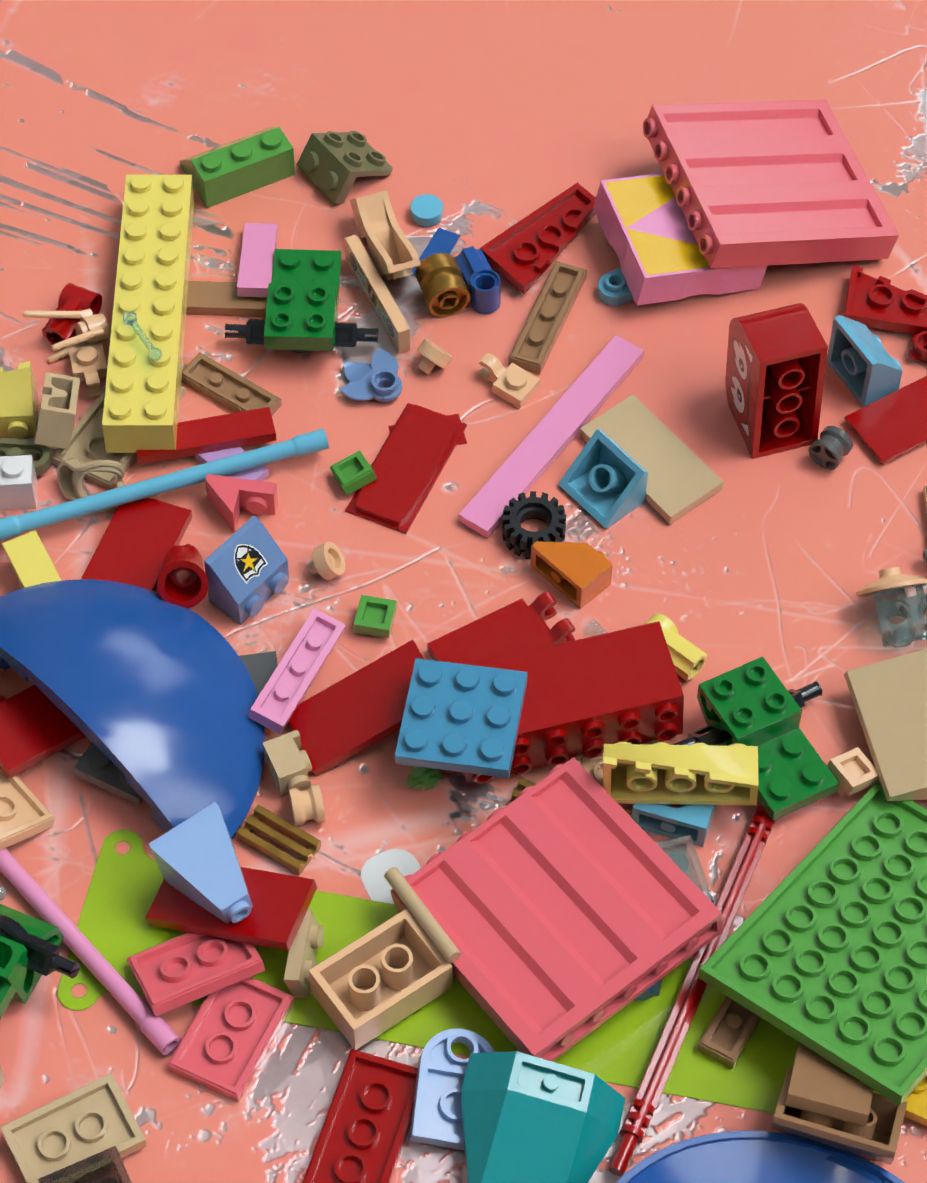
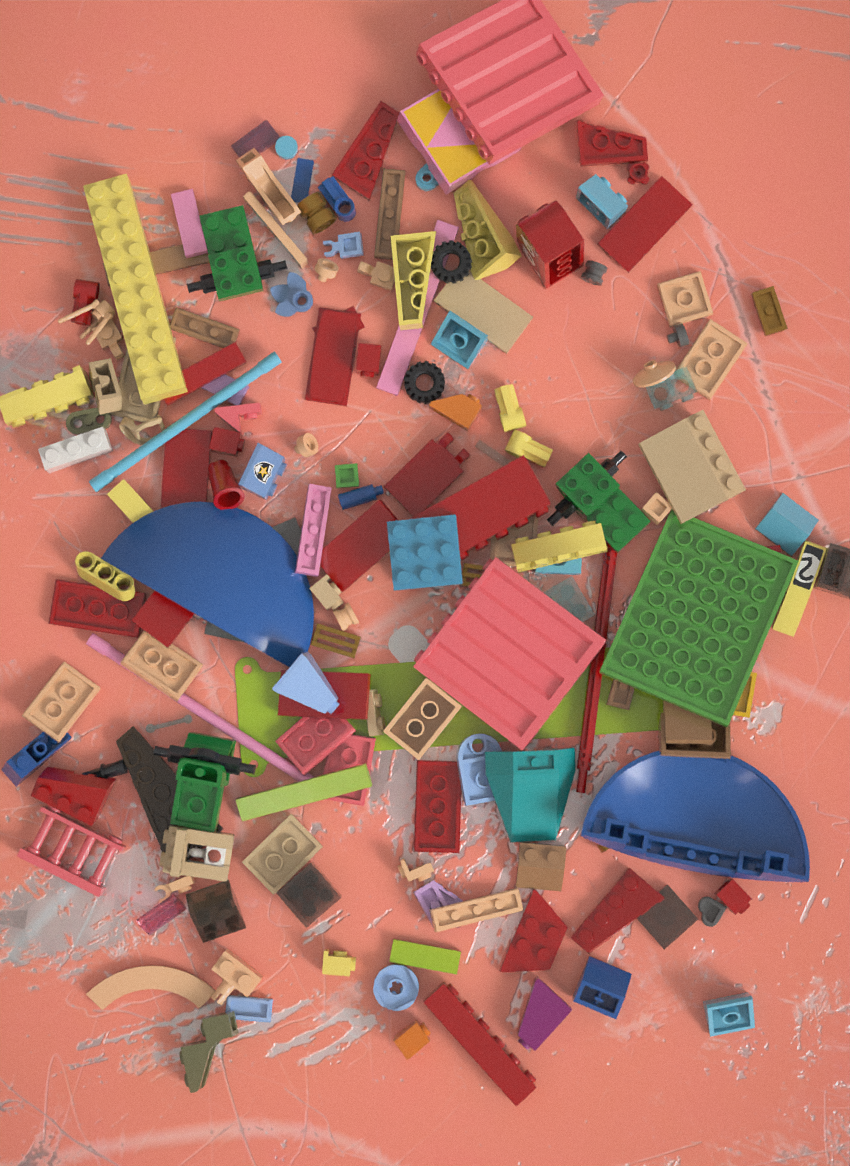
camera: 10 degrees left, 30 degrees up
clear light blue hinge [123,311,162,361] -> none
bright green slope [180,127,295,208] -> none
olive bracket [297,131,393,204] -> none
bright green tile [330,450,377,496] -> none
tan bar [384,867,461,963] -> none
none -> red brick [209,427,245,457]
none -> tile [231,119,280,158]
none -> lime tile [235,763,373,821]
none -> light blue plate [323,232,364,259]
none -> blue cylinder [338,484,384,510]
none -> red brick [356,343,382,378]
none -> light yellow wedge [391,231,436,330]
none -> black tyre [431,240,472,284]
none -> light yellow wedge [454,180,522,280]
none -> light yellow piece [494,384,526,432]

